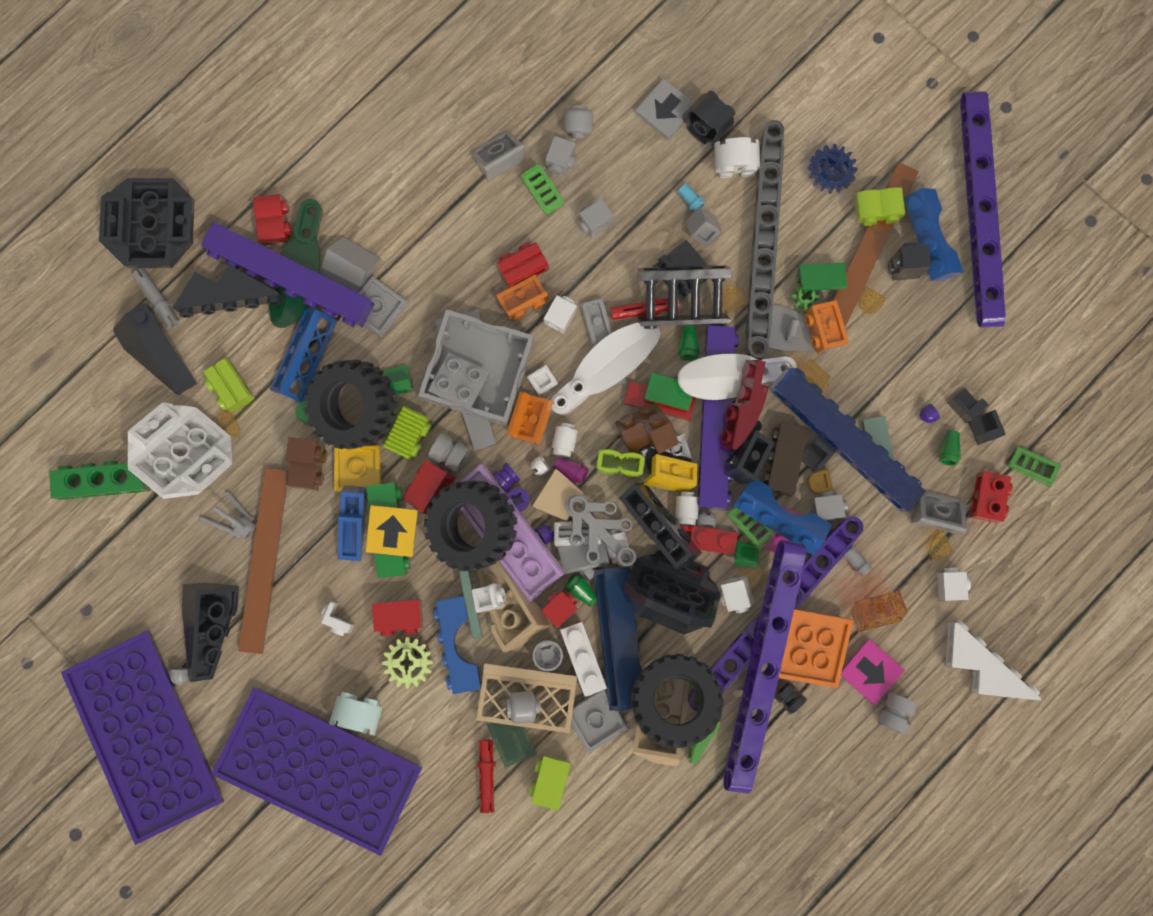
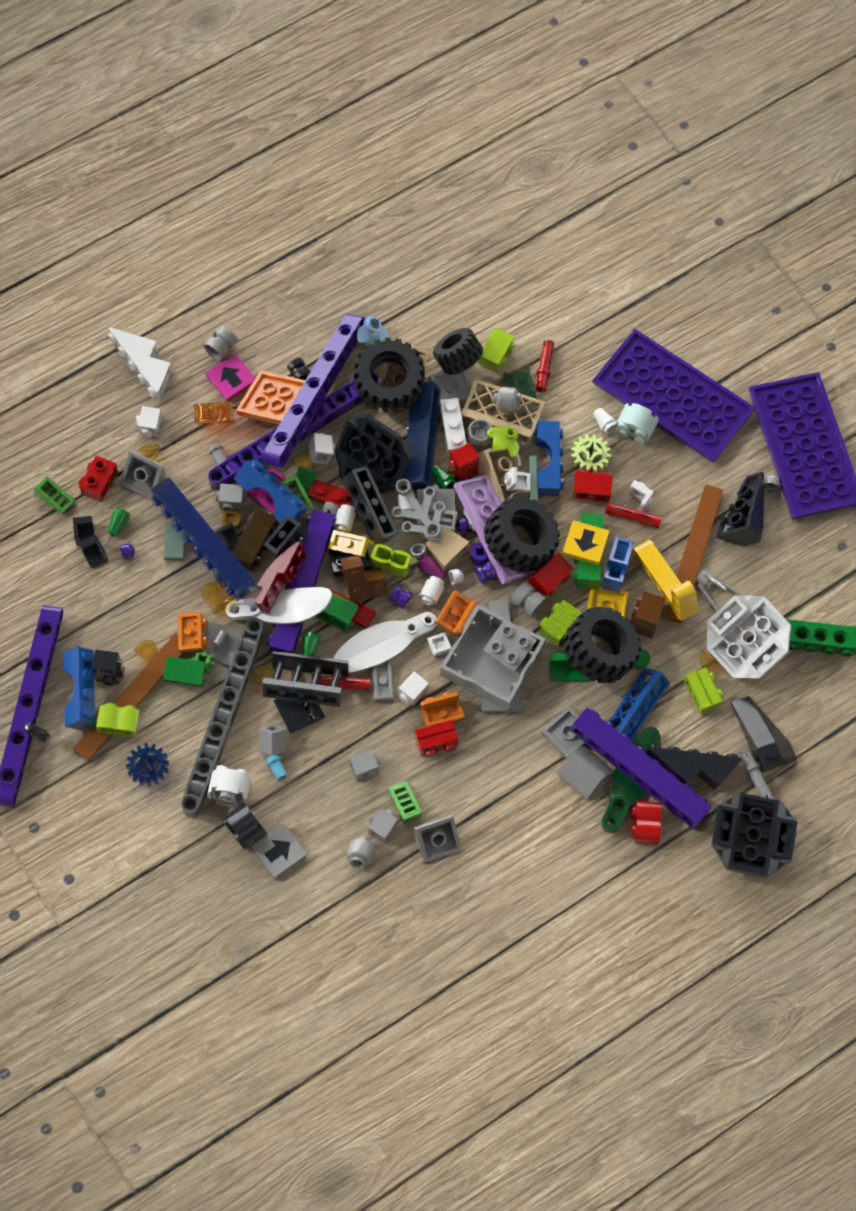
camera: 170 degrees left, 15 degrees down
none -> black axle [24,722,50,742]
none -> light blue plate [356,316,389,345]
none -> dark purple wheel [389,585,413,609]
none -> light grey hinge [411,543,427,560]
none -> black tyre [433,328,483,375]
none -> lime plate [486,426,520,458]
none -> white cone [593,408,617,435]
none -> red pin [605,502,662,528]
none -> yellow beam [633,540,698,621]

